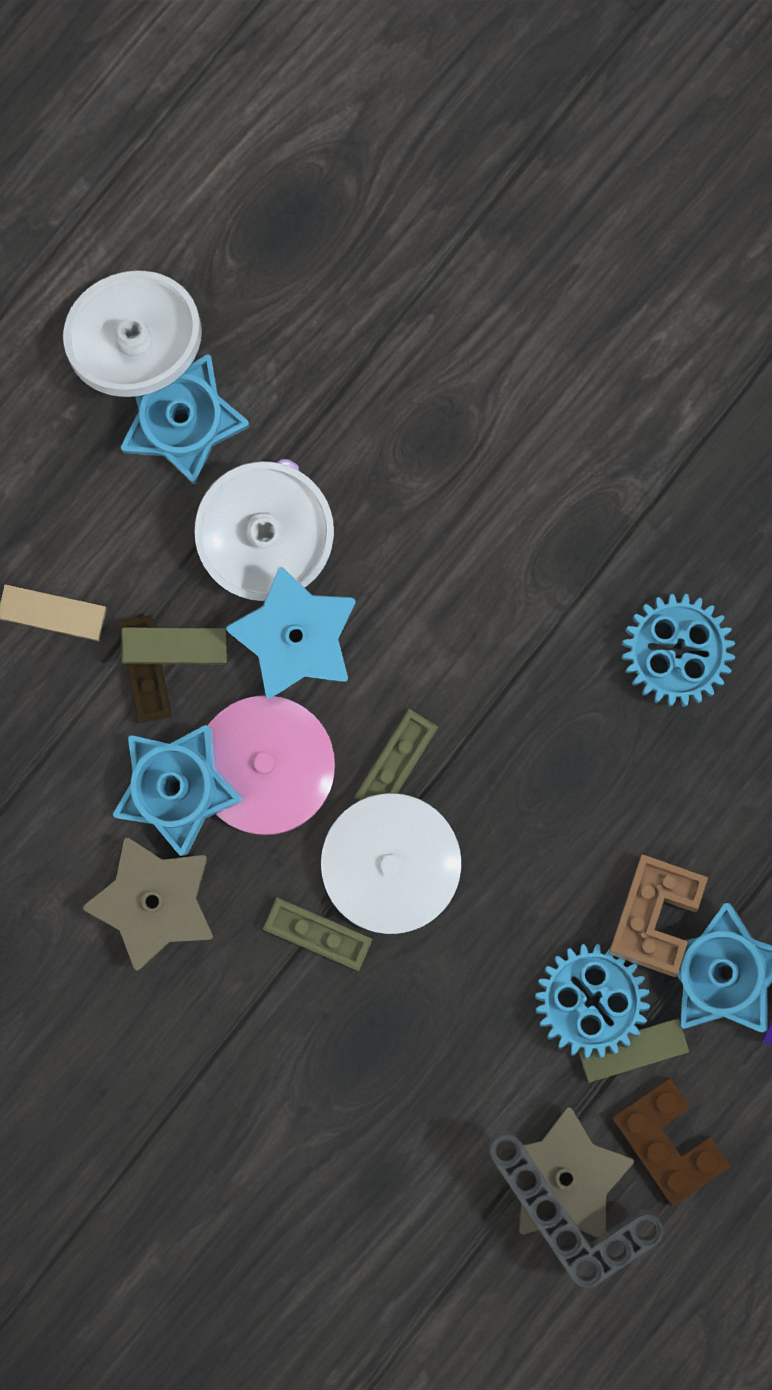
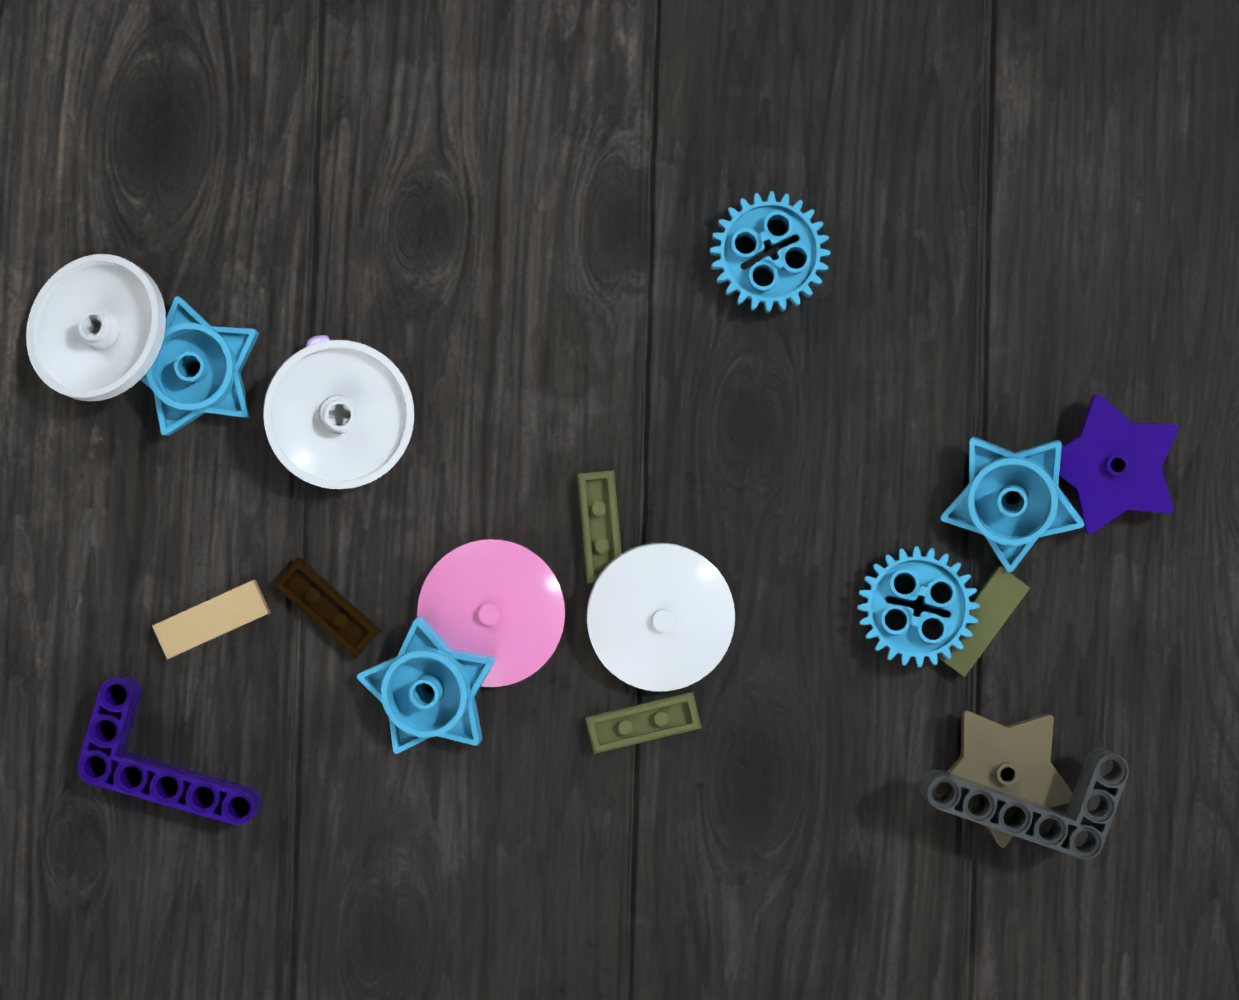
camera: 30 degrees left, 5 degrees up
dark tan plate [83,838,213,971] -> none
olive tile [121,628,227,665] -> none
medium azure plate [226,567,356,699] -> none
medium nougat plate [609,854,708,977] -> none
reddish brown plate [611,1078,731,1206] -> none

